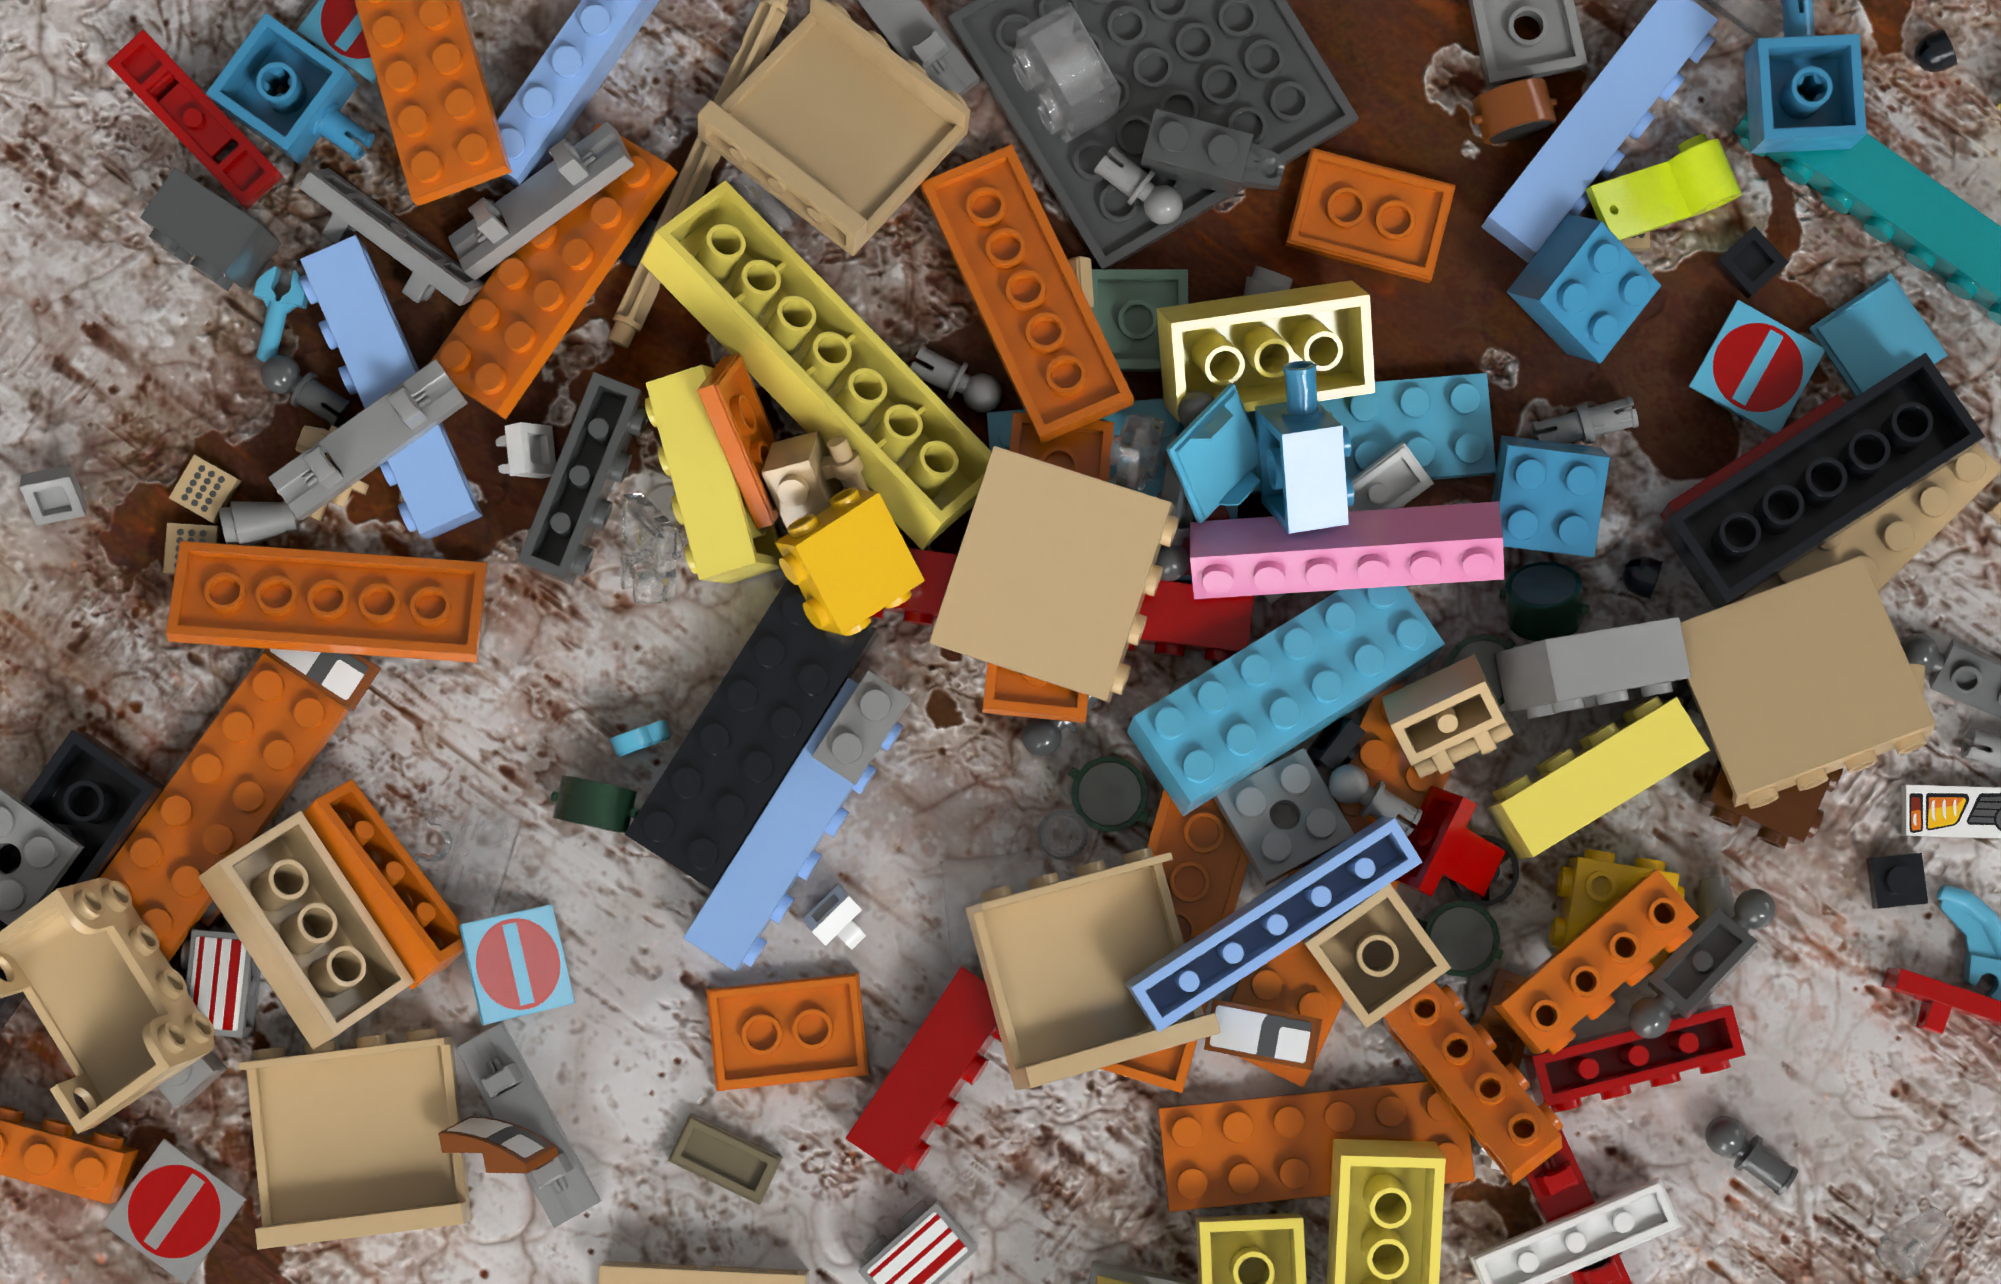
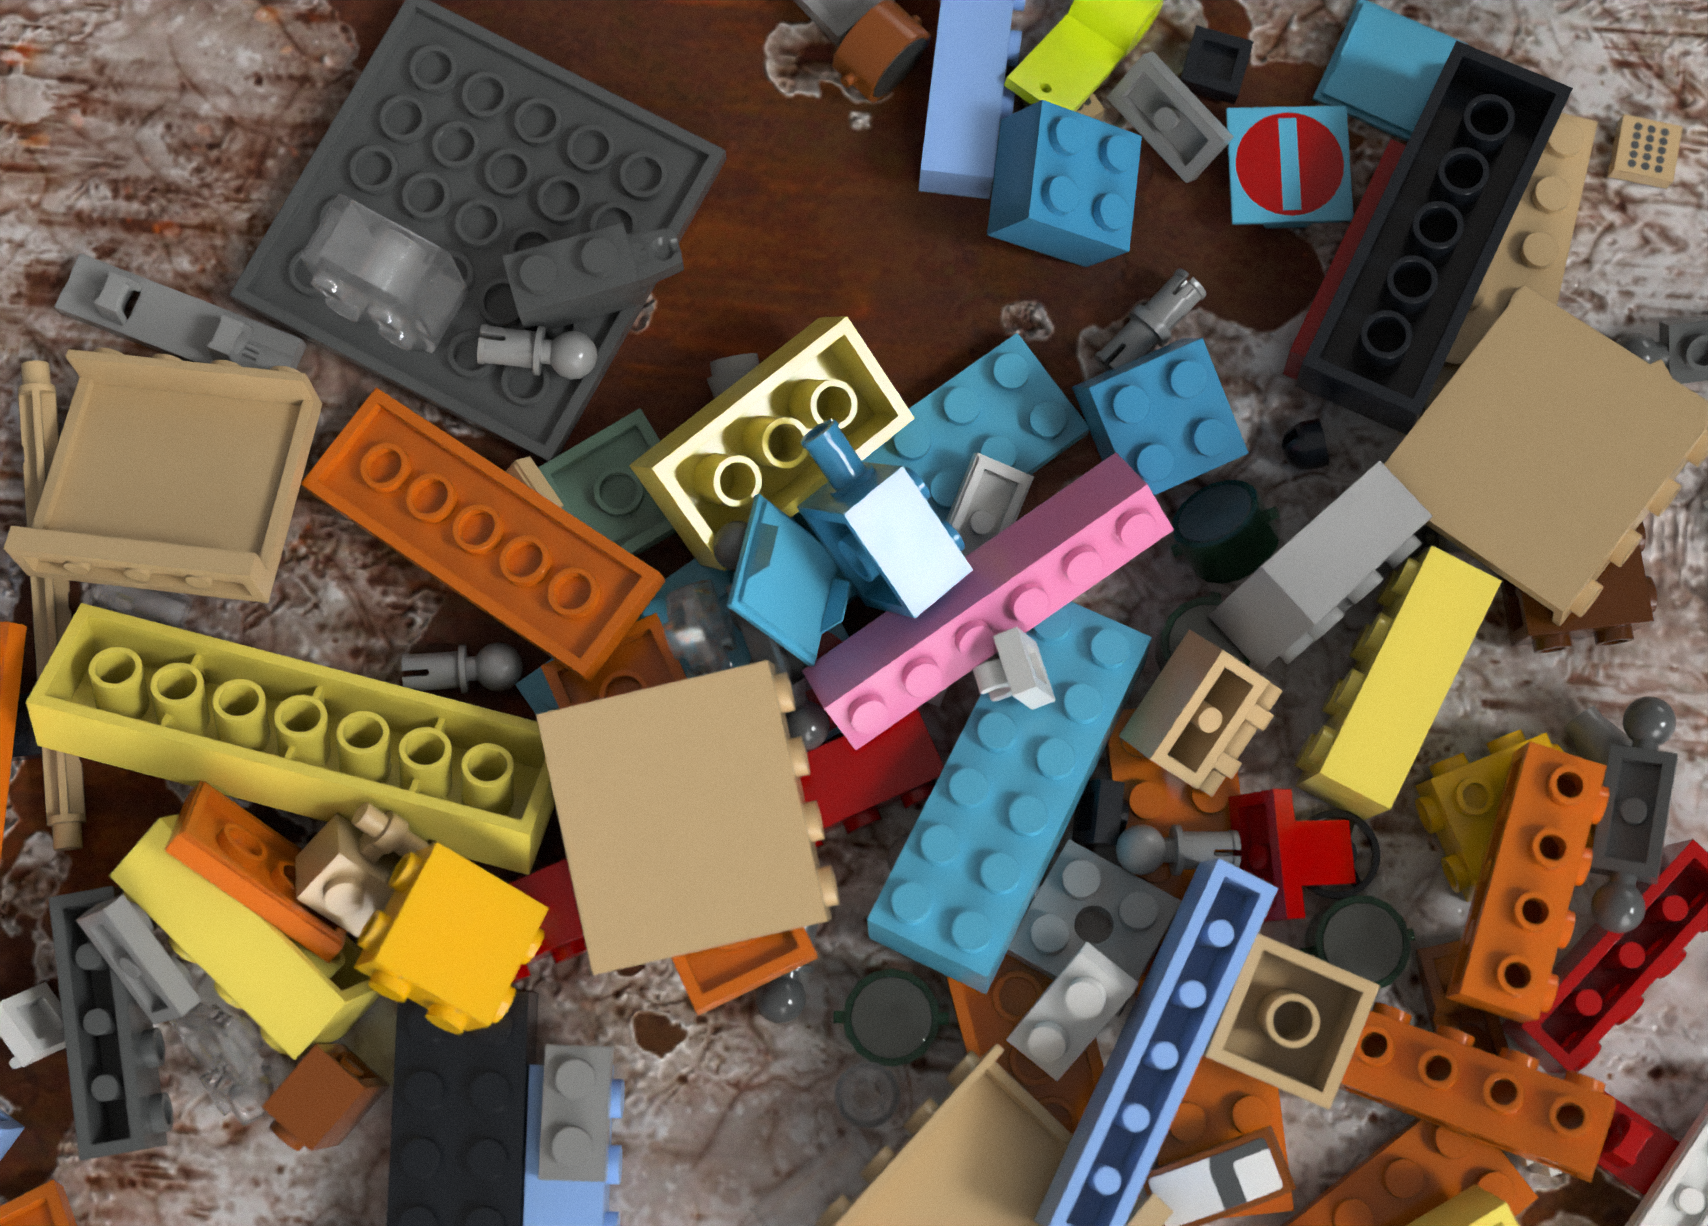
camera: 30 degrees left, 5 degrees down
orange tile [1285,148,1456,284] -> none
none -> light grey plate [76,894,201,1024]
none -> dark orange brick [261,1044,391,1151]
none -> white tile [973,626,1056,710]
none -> white plate [1006,941,1139,1081]
none -> light grey plate [1106,51,1234,183]

